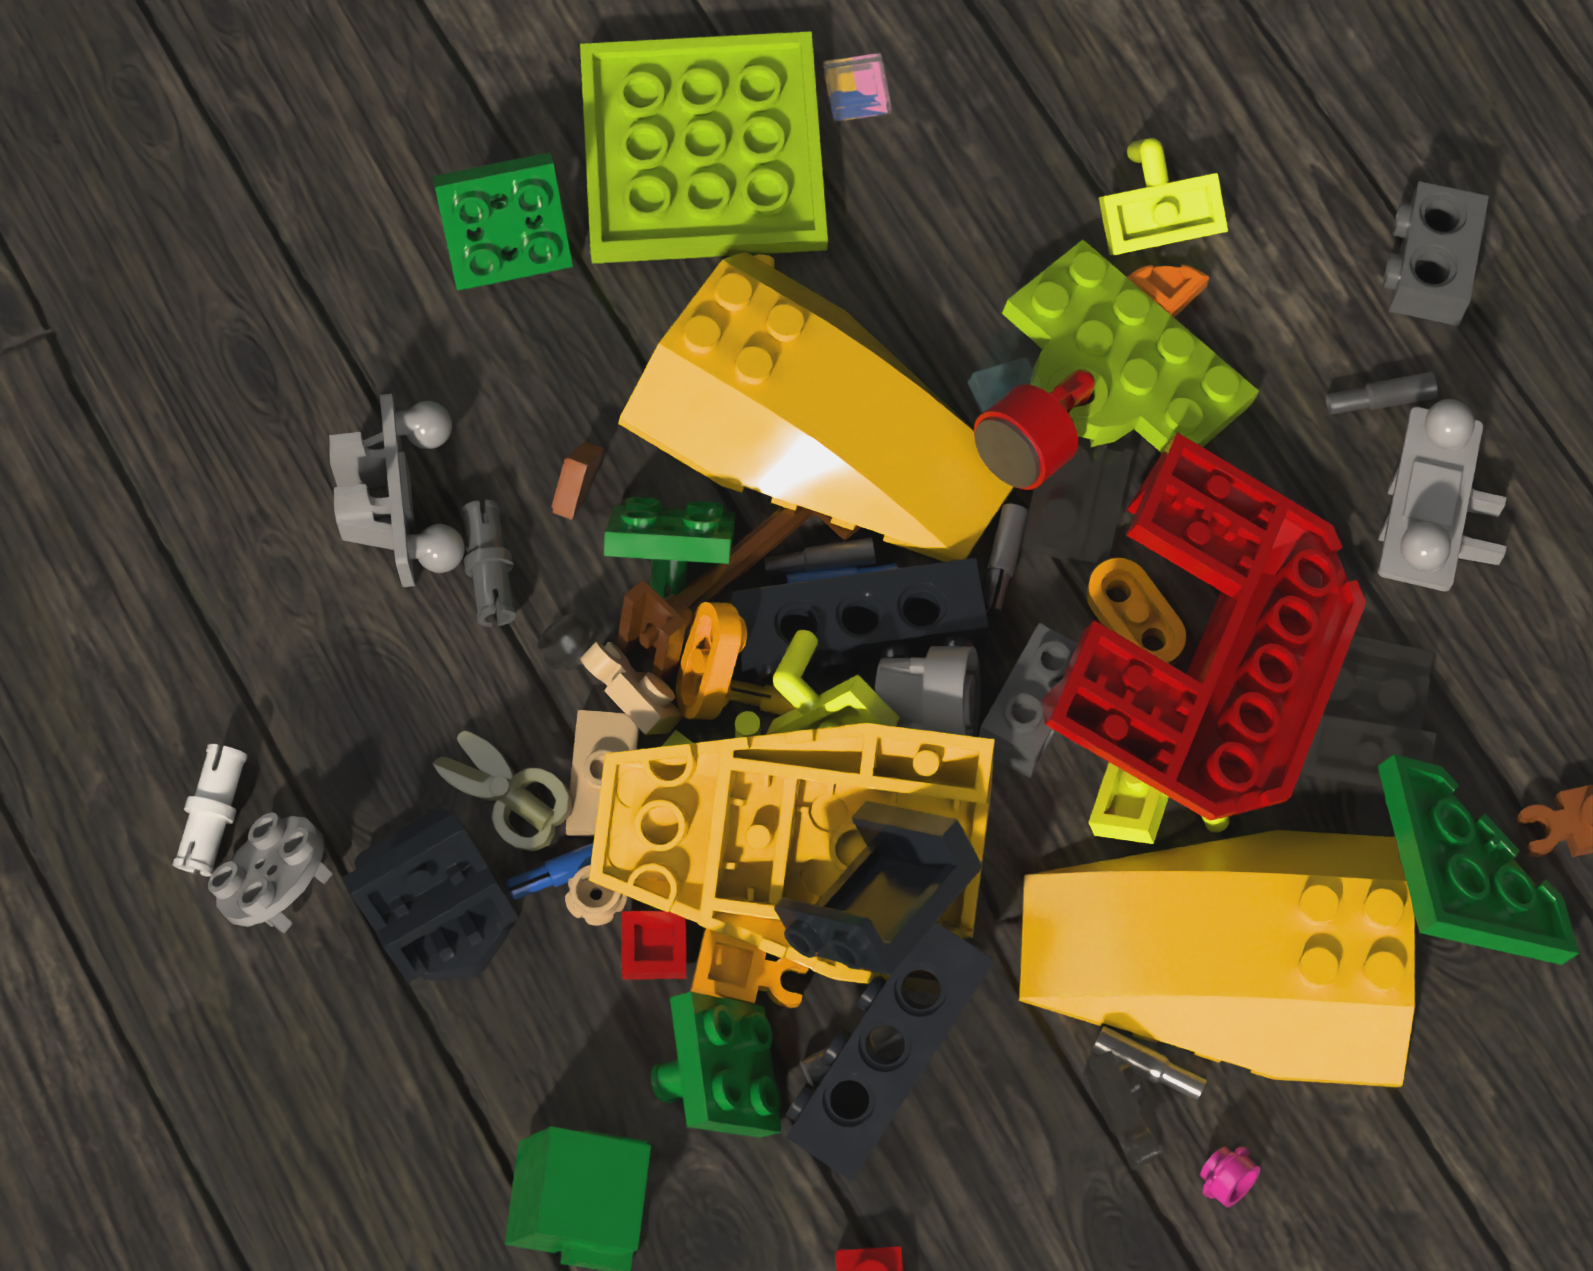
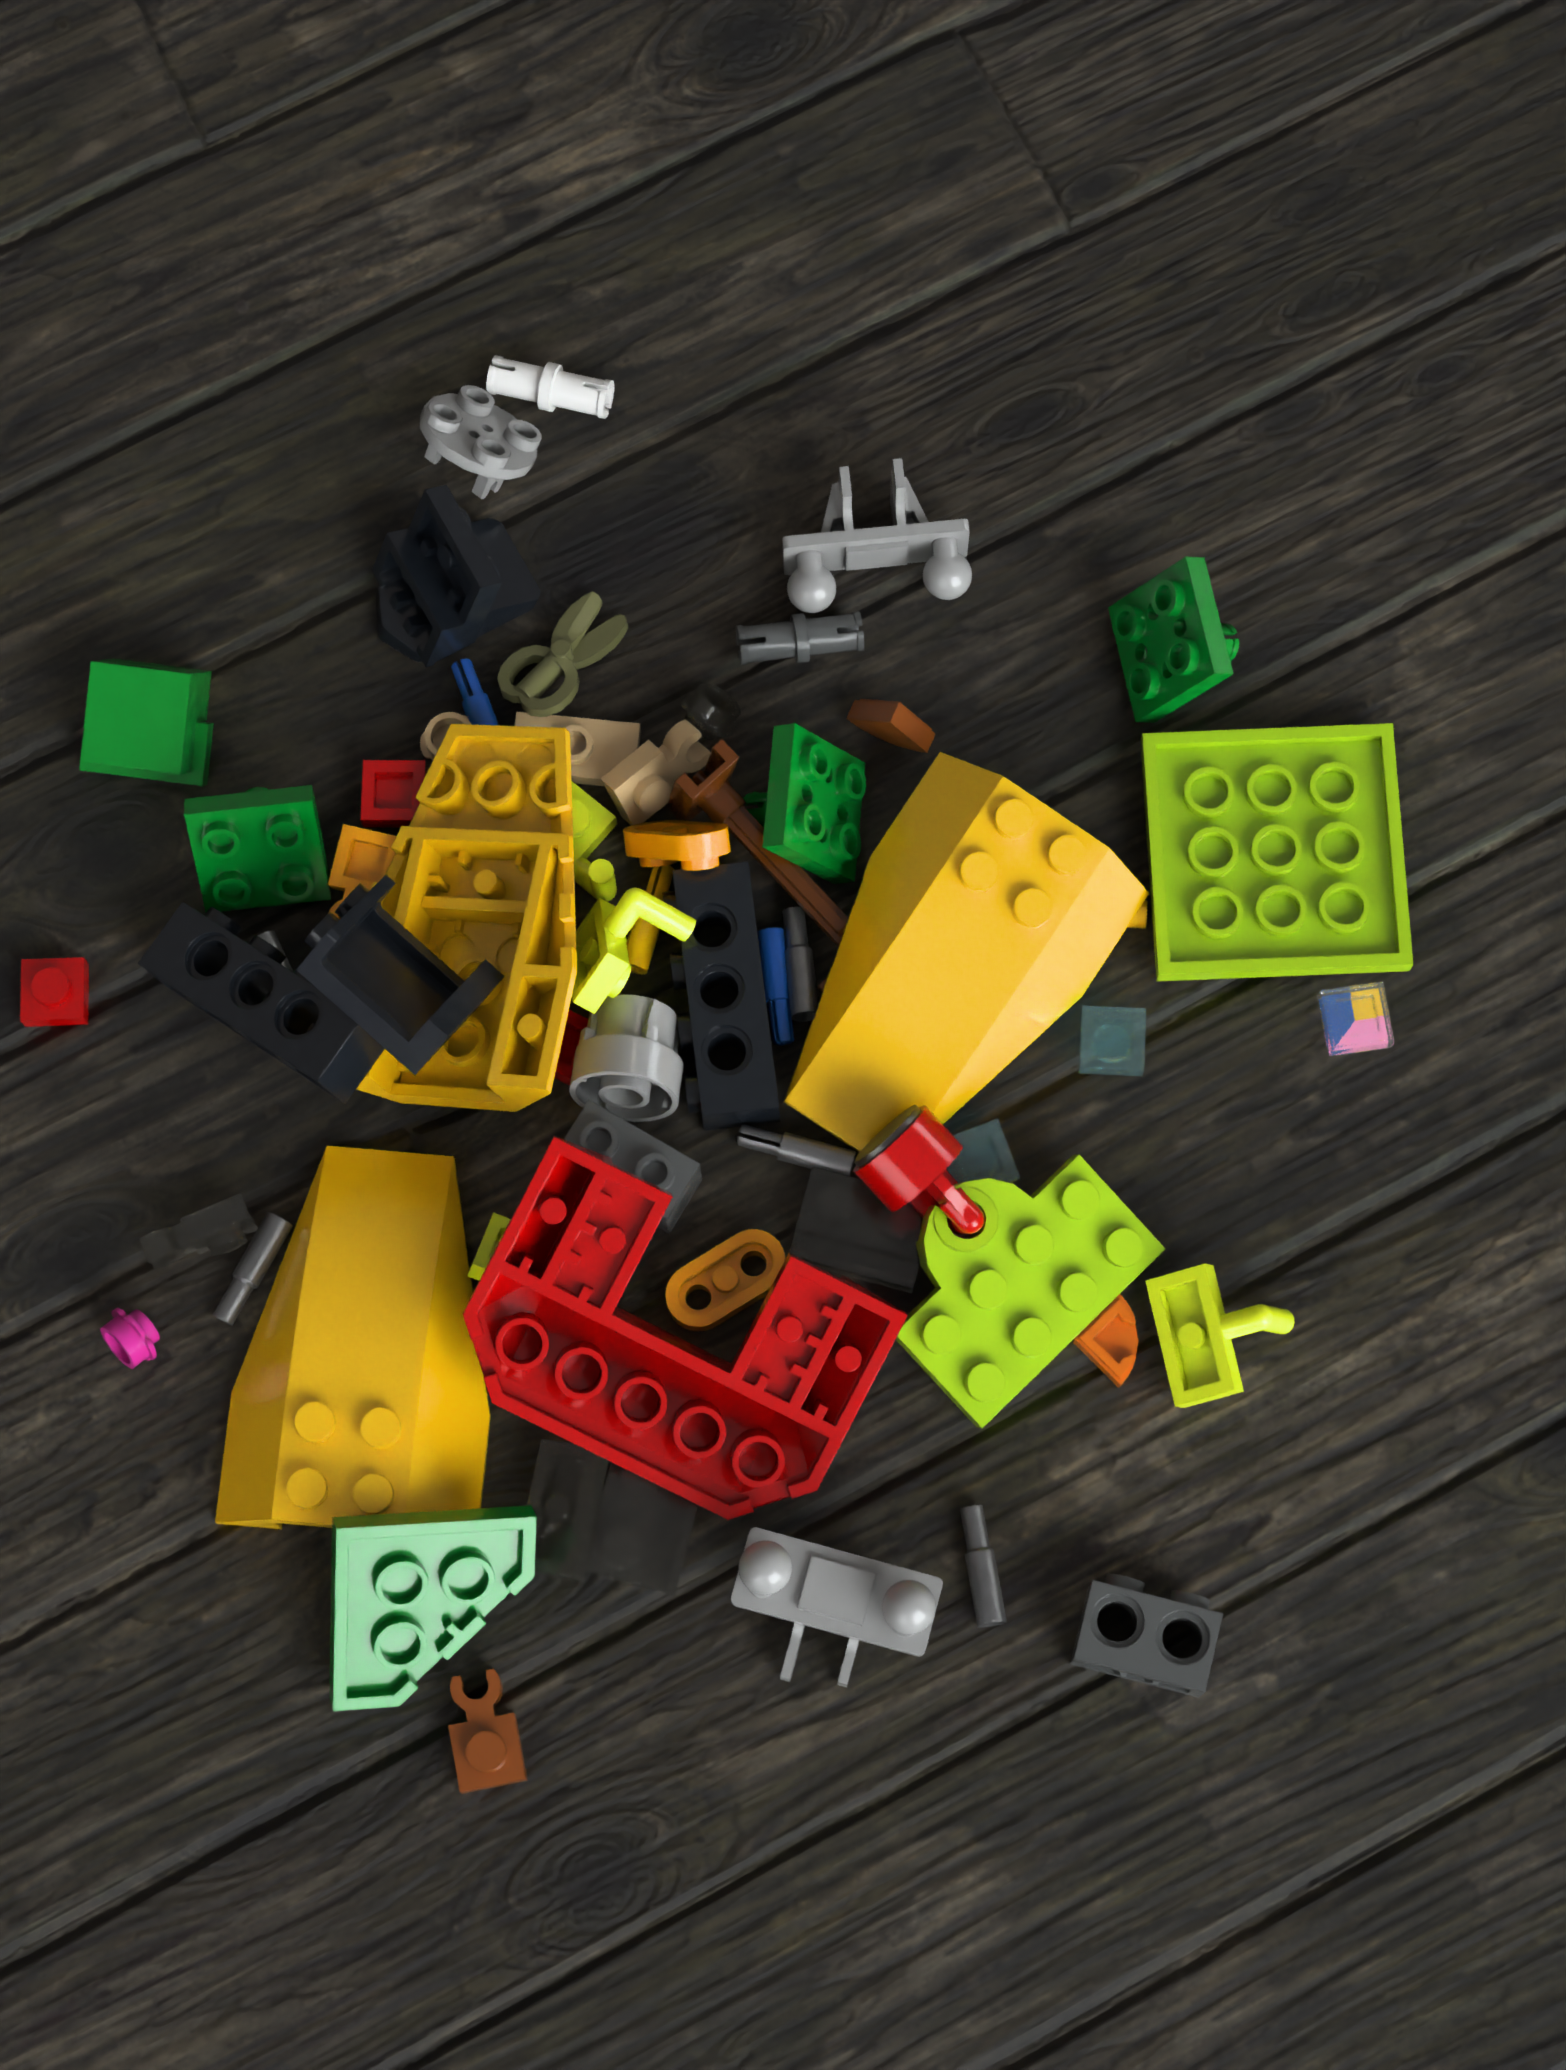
camera: 95 degrees right, 5 degrees up
none -> clear light blue plate [1078,1005,1146,1076]

